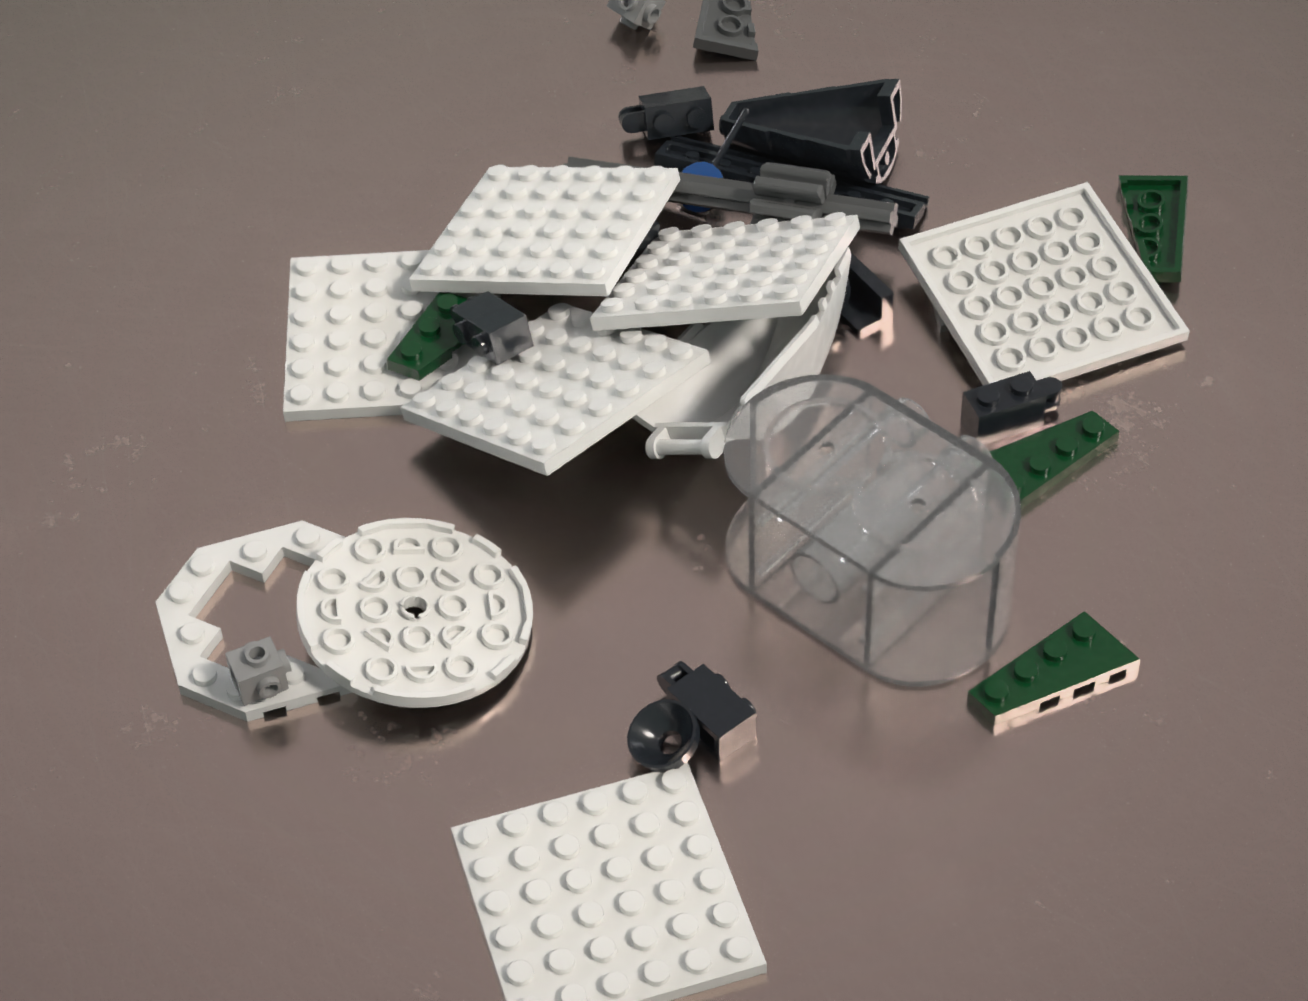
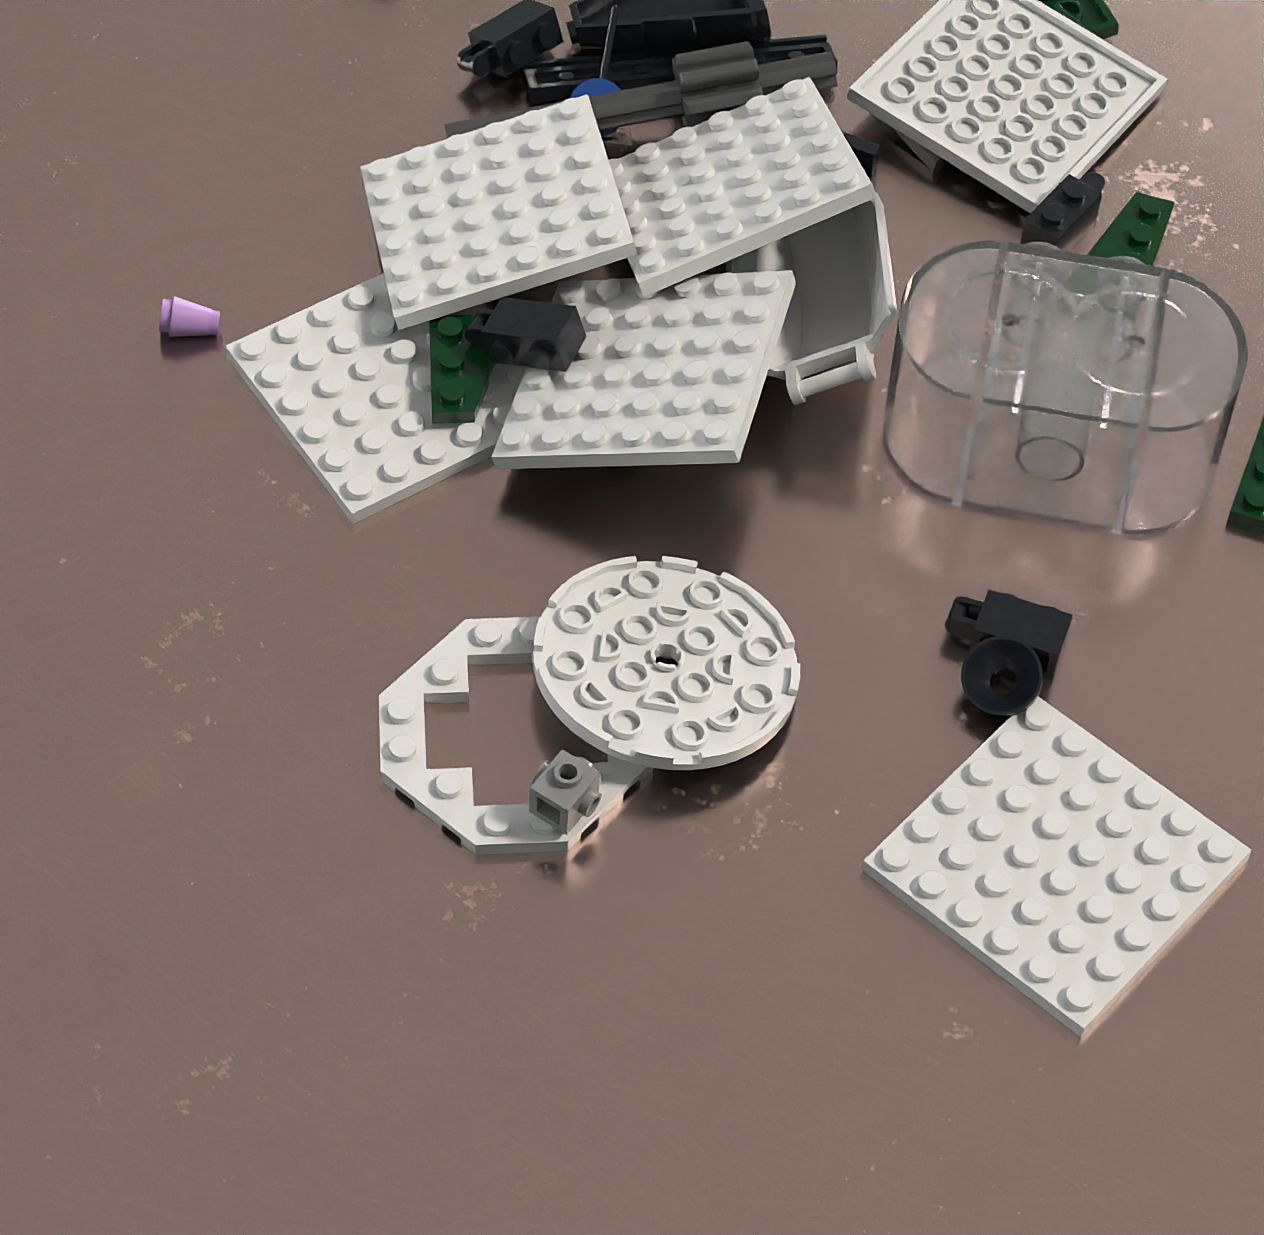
camera: 35 degrees left, 5 degrees up
none -> lavender cone [159,296,220,337]

